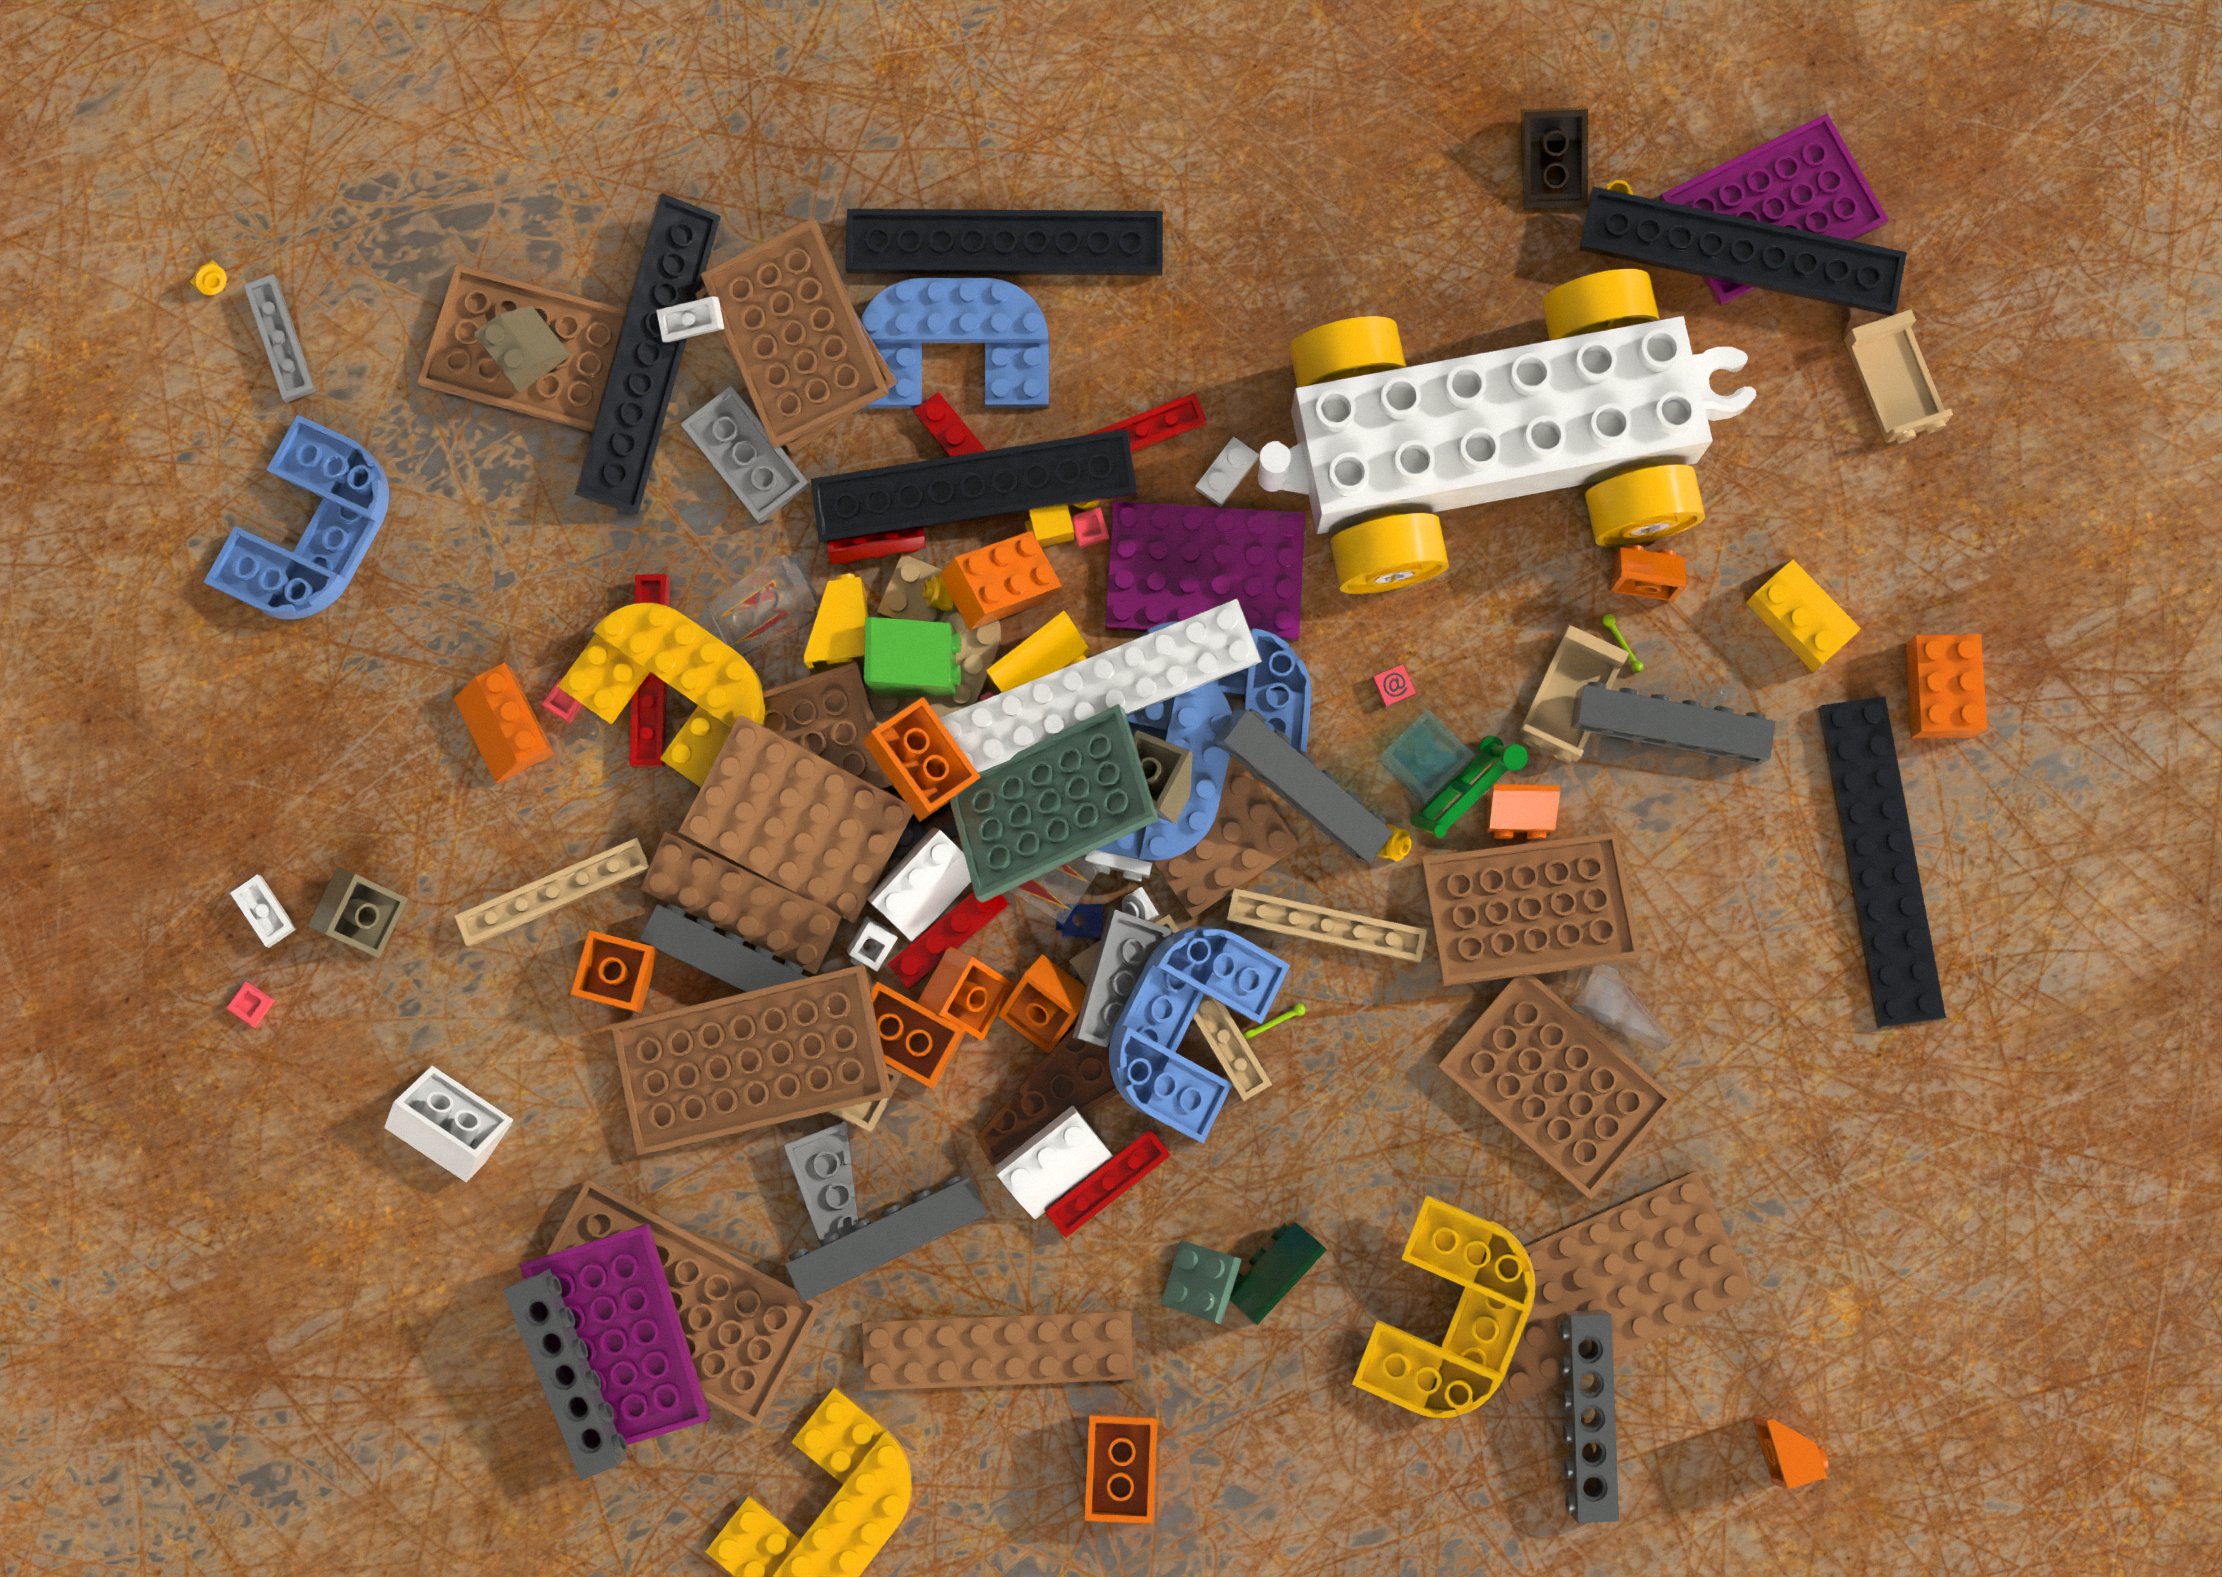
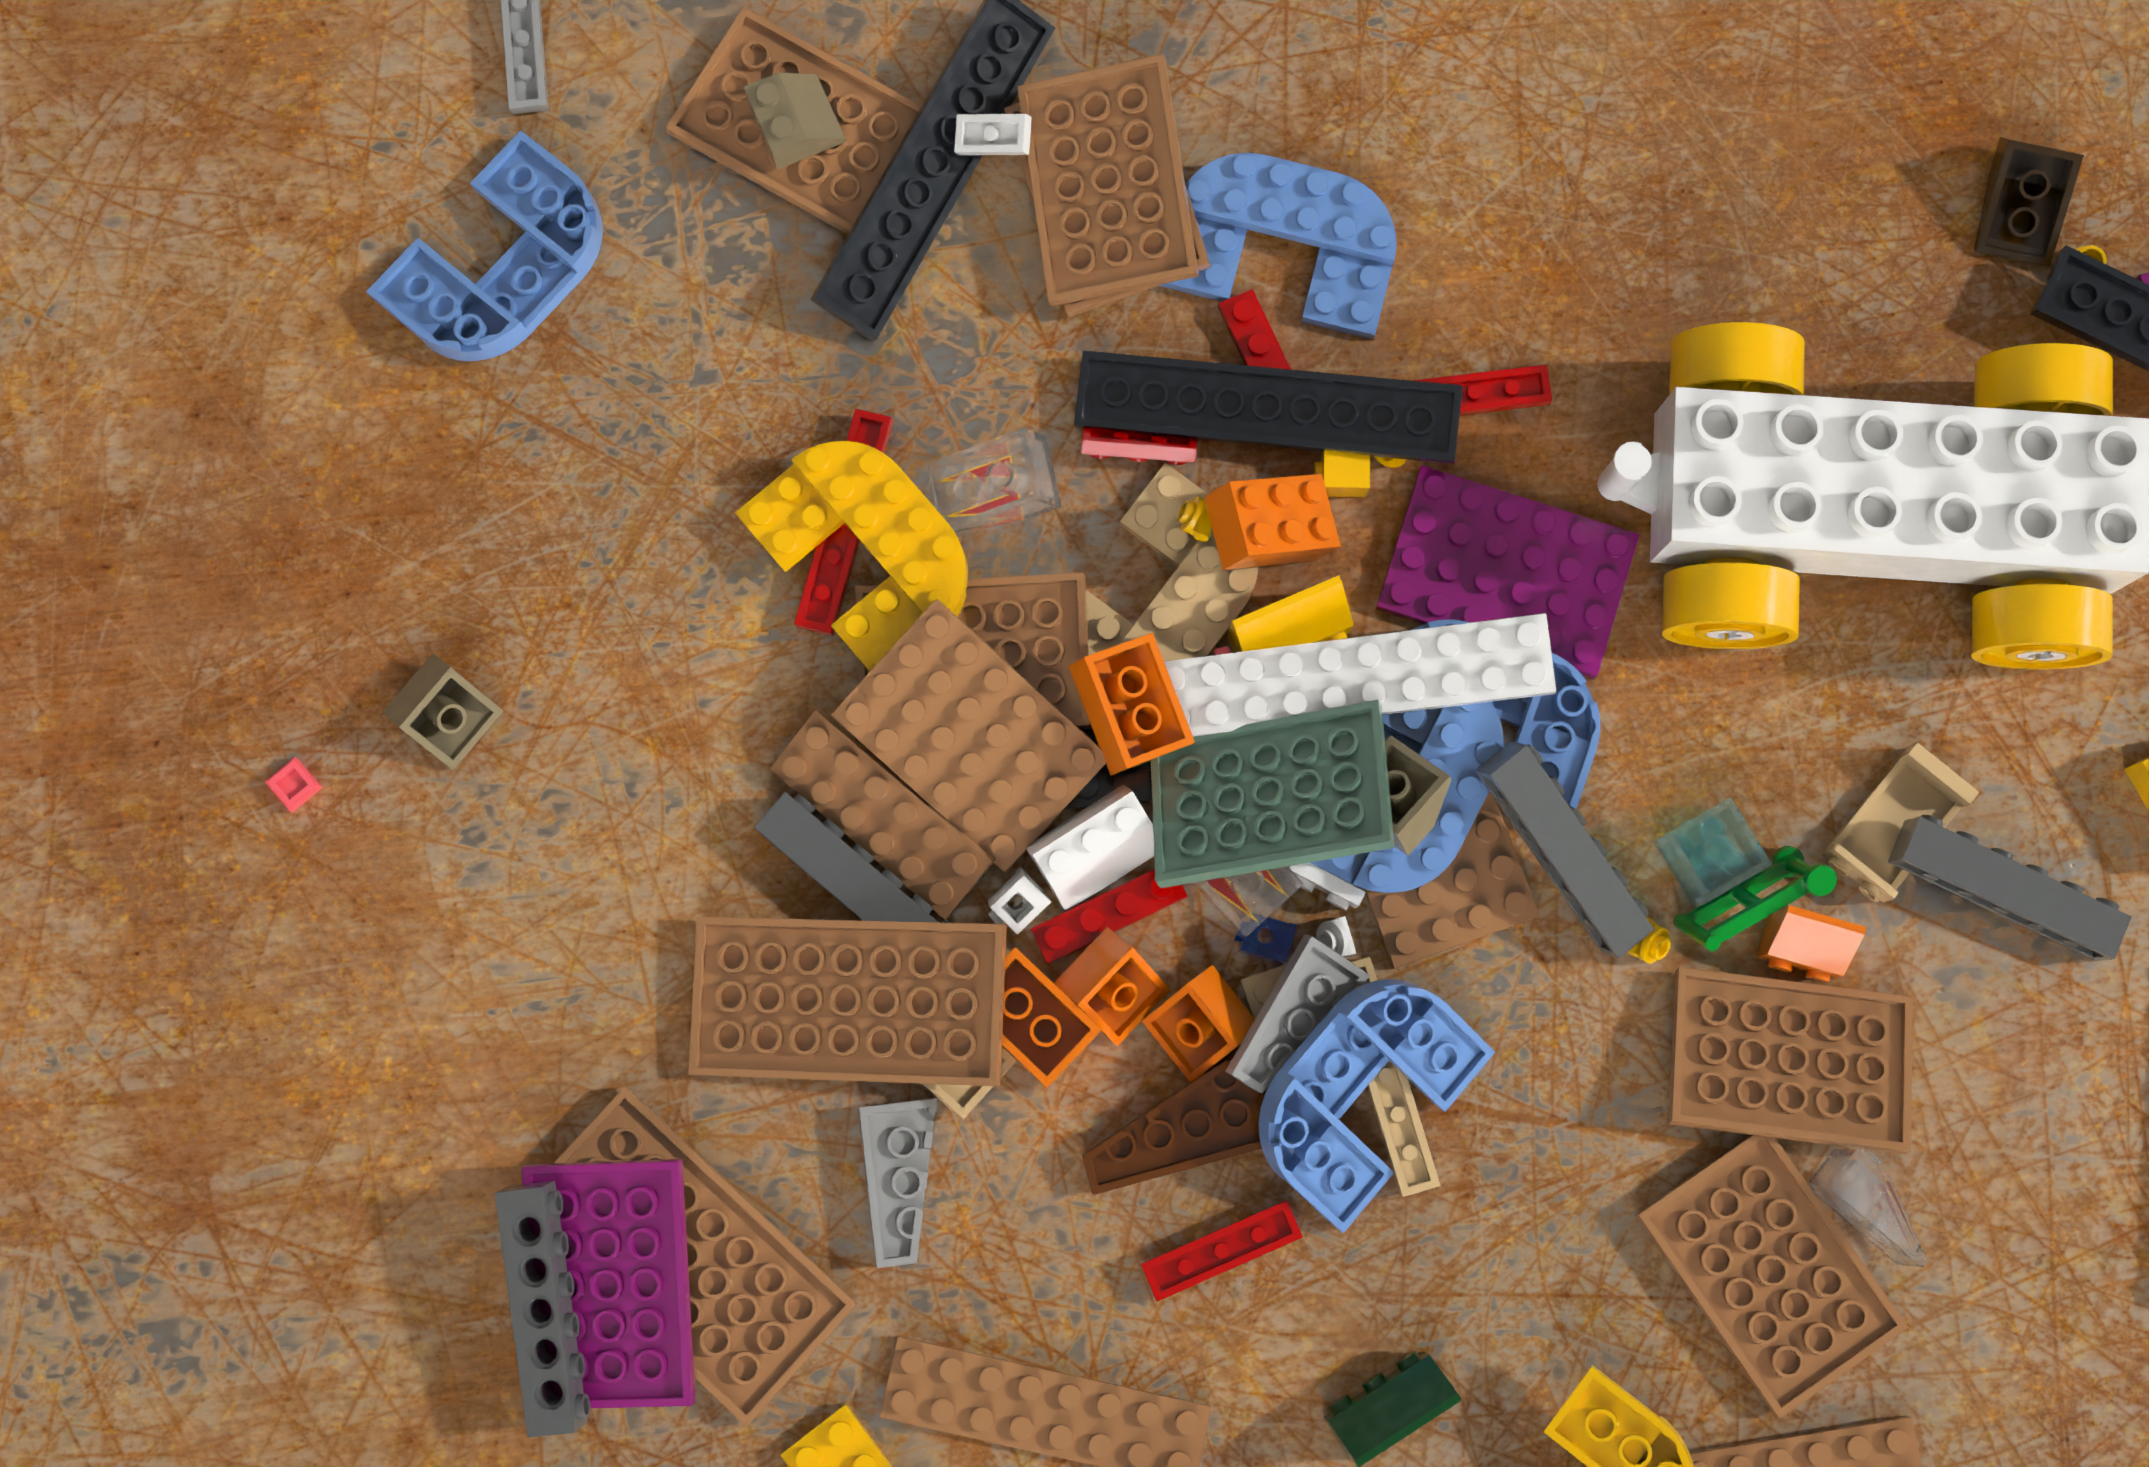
camera: 10 degrees right, 0 degrees up
white plate [230,874,297,948] -> none
white slope [384,1066,513,1182] -> none
orange slope [453,662,555,784] -> none
tan plate [454,838,650,947] -> none
coral tile [542,678,583,724] -> none
orange brick [571,930,659,1014] -> none
light grey plate [681,386,810,524] -> none
dark grey brick [784,1175,987,1303] -> none
yellow slope [804,574,869,675] -> none
black plate [845,209,1163,276] -> none
bright green slope [864,617,962,698] -> none
white slope [994,1105,1114,1219] -> none
coral tile [1070,507,1110,549] -> none
sand green plate [1161,1240,1242,1324] -> none
white plate [1195,436,1259,508] -> none
tan plate [1226,888,1427,963] -> none
lime hinge [1242,1003,1306,1040] -> none
coral tile [1372,664,1416,708] -> none
lime hinge [1602,614,1644,673] -> none
orange slope [1610,544,1687,602] -> none

